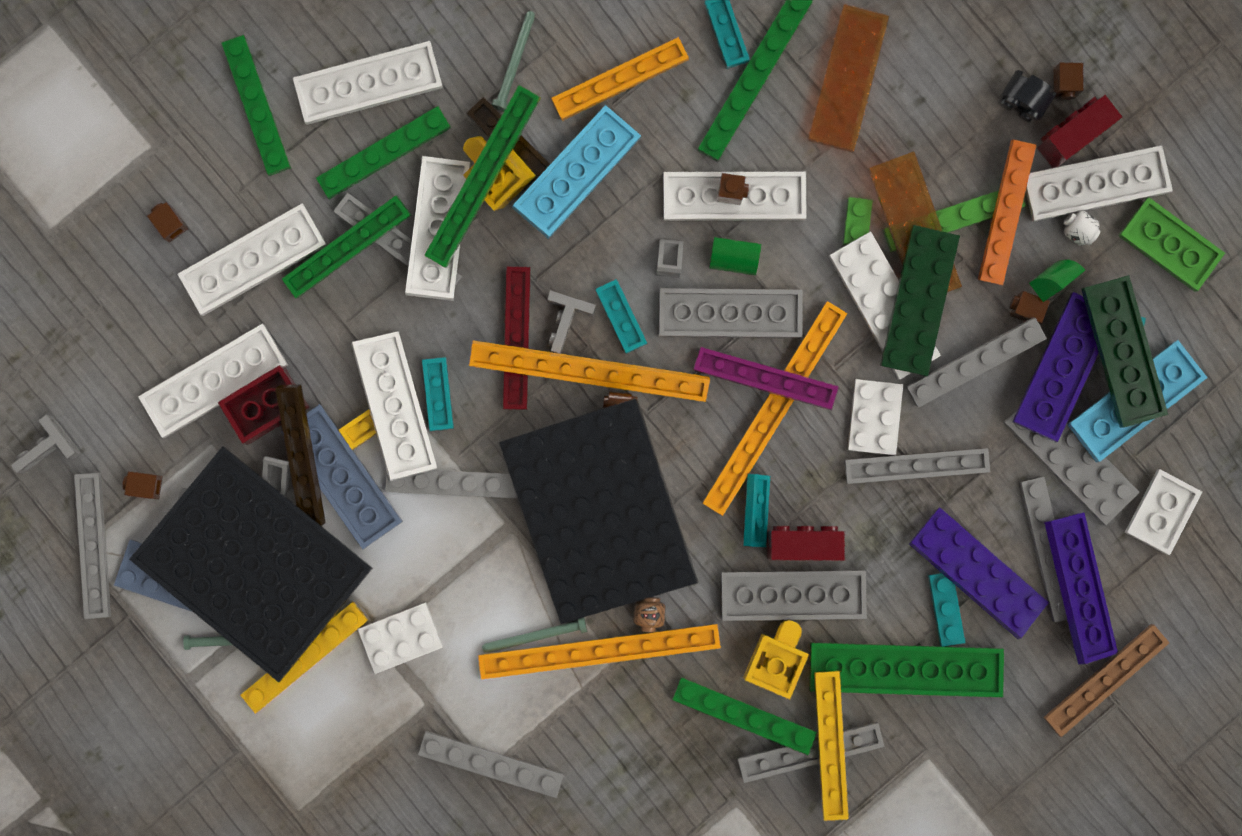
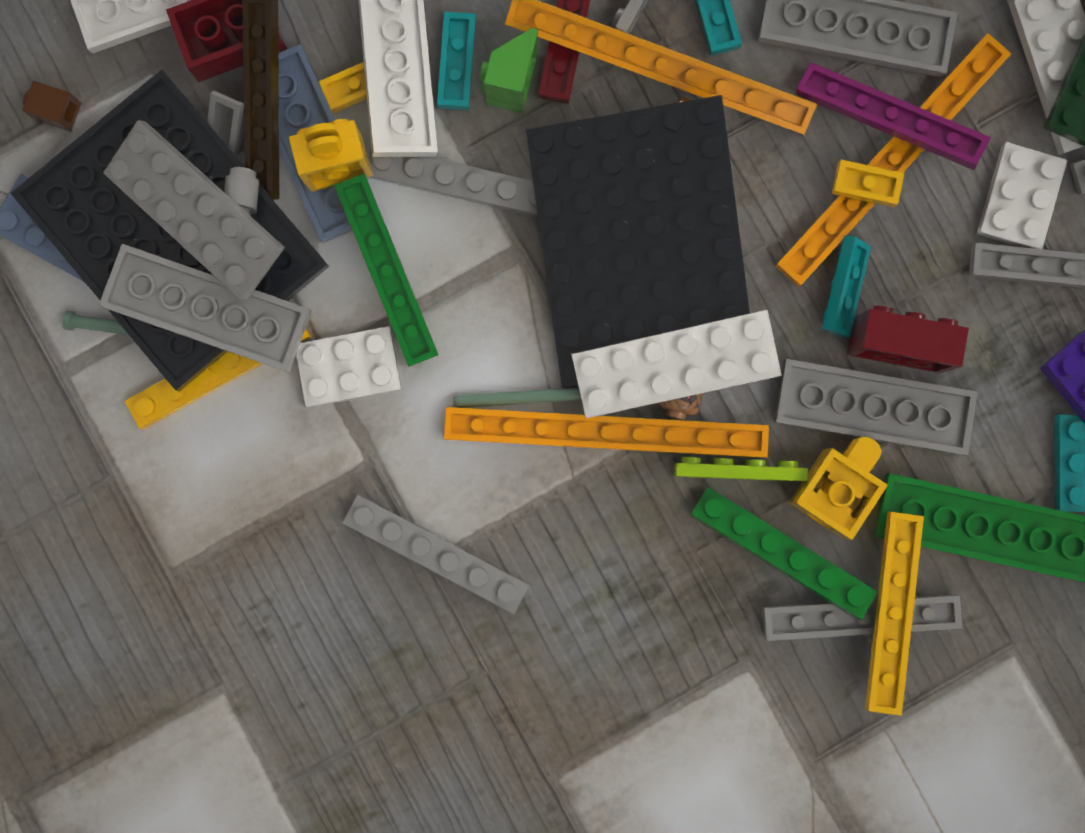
camera: 15 degrees right, 0 degrees up
none -> light grey plate [99,244,312,373]
none -> light grey plate [103,120,285,300]
none -> light grey brick [224,167,259,215]
none -> yellow brick [289,119,373,192]
none -> green plate [334,173,439,367]
none -> bright green slope [480,28,538,113]
none -> white plate [571,310,782,418]
none -> lime plate [673,457,808,482]
none -> yellow plate [831,159,905,208]

